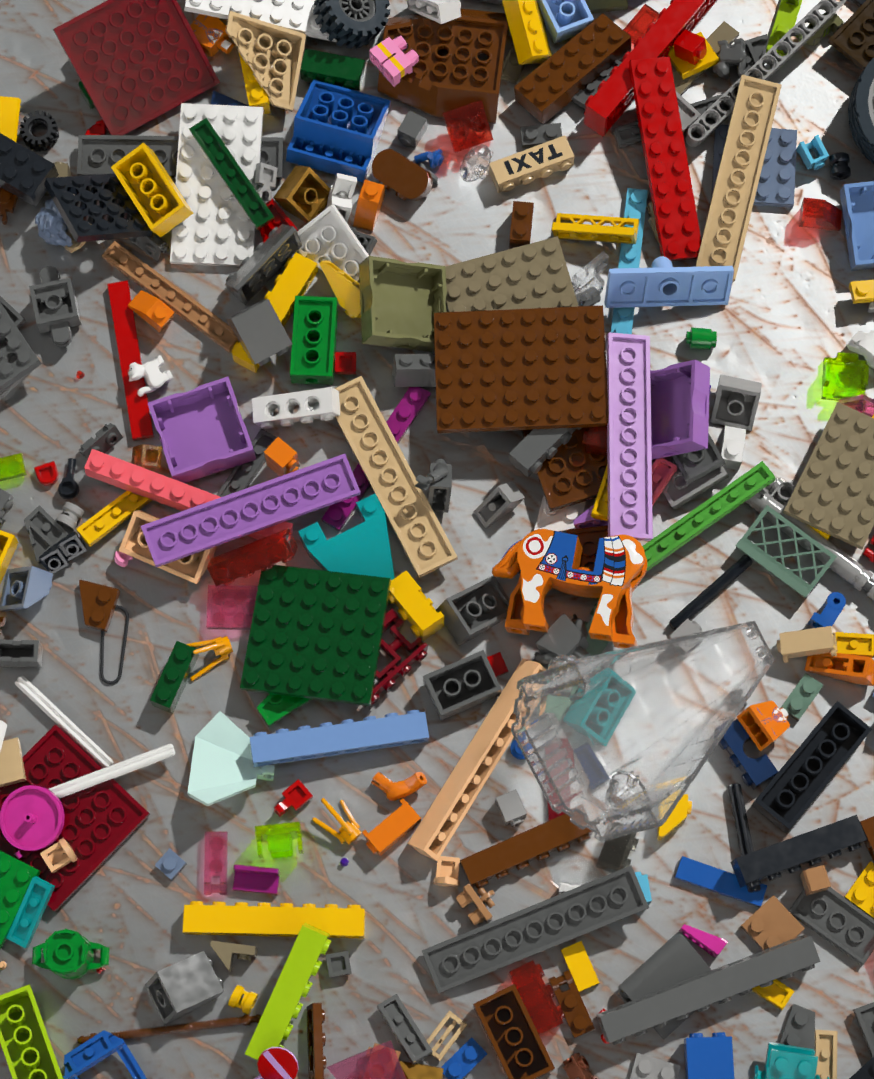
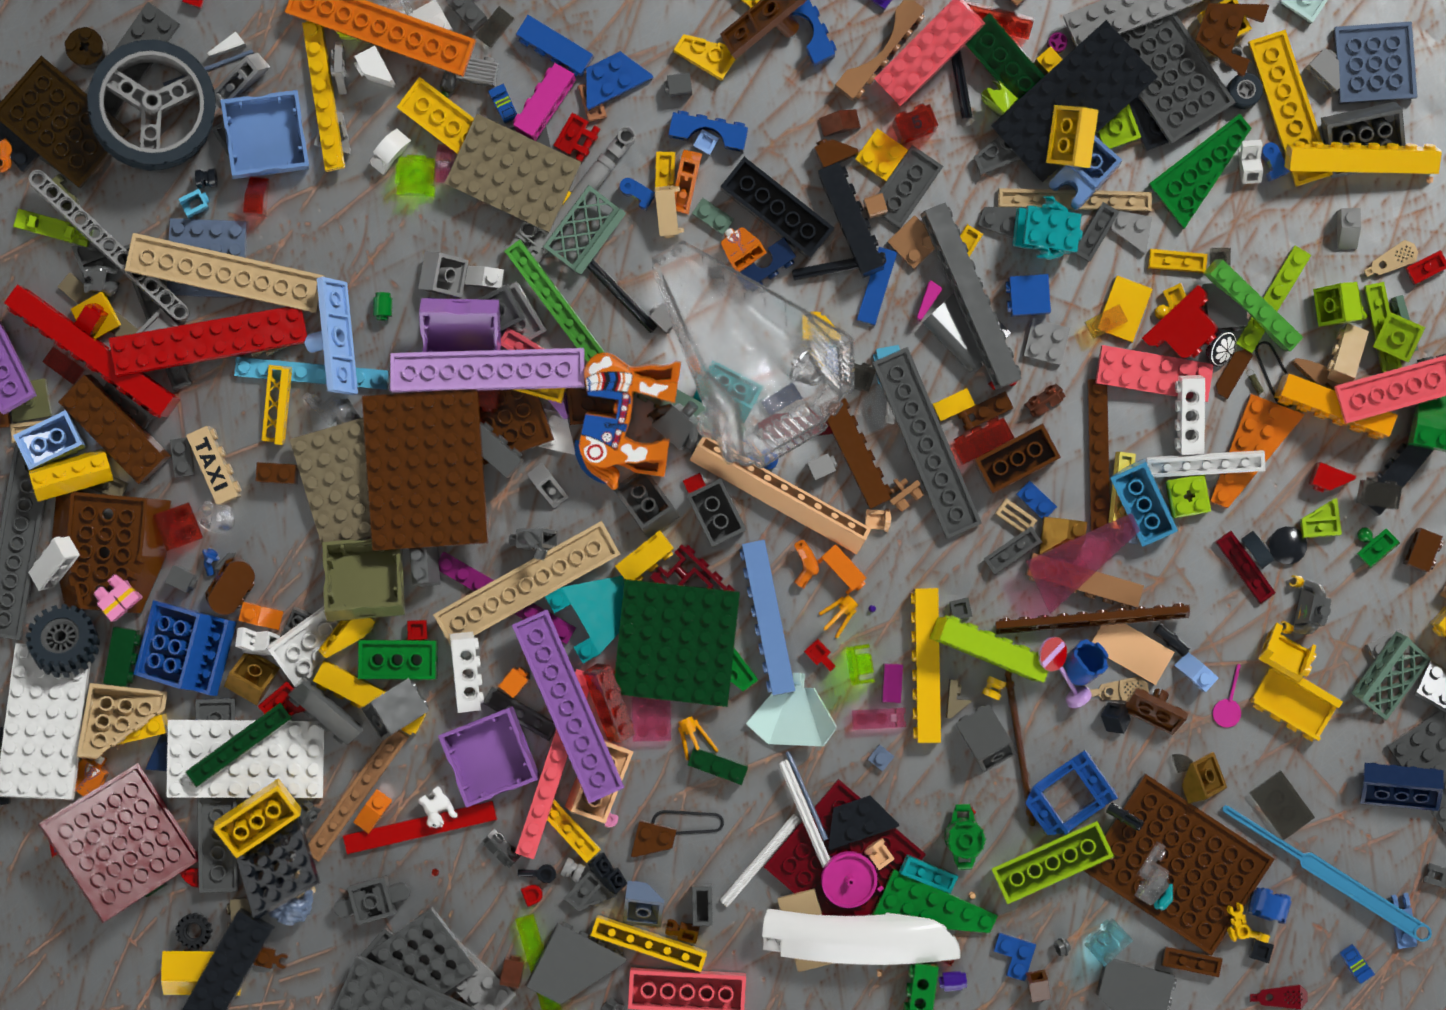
camera: 90 degrees left, 15 degrees up
clear orange brick [131,444,162,471] -> none
light grey plate [254,162,278,202] -> none
none -> sand blue axle [785,751,828,841]
none -> black wing [828,795,899,850]

